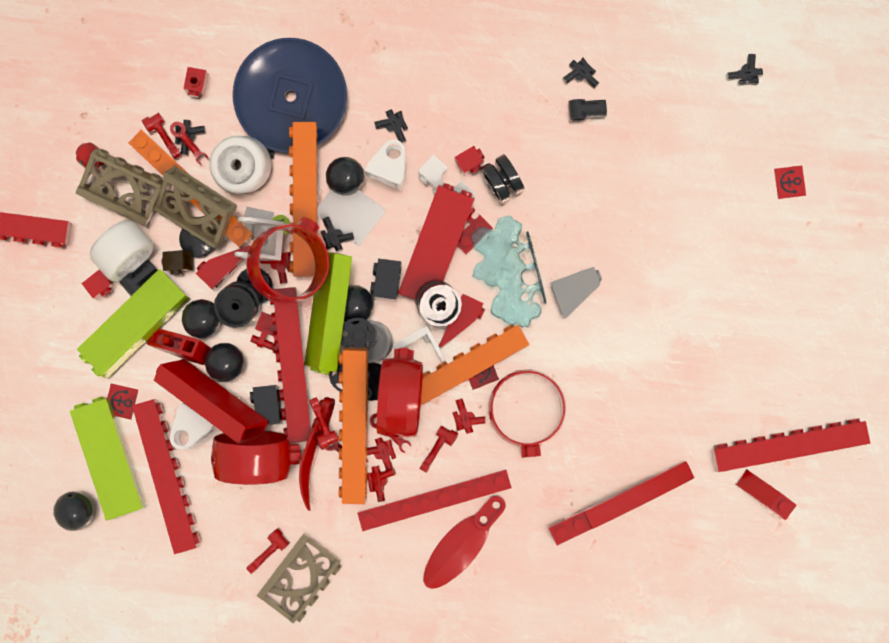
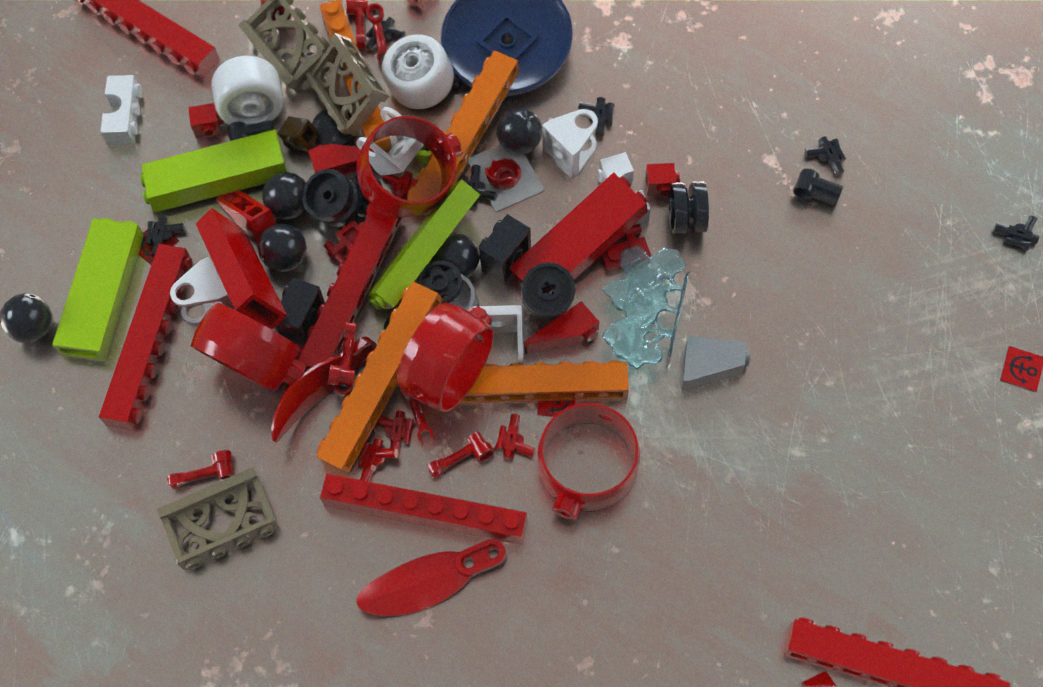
camera: 30 degrees right, 20 degrees down
red slope [548,461,695,546] -> none
none -> white arch [100,75,142,145]
none -> black piece [145,216,185,257]
none -> red hair [485,158,522,191]

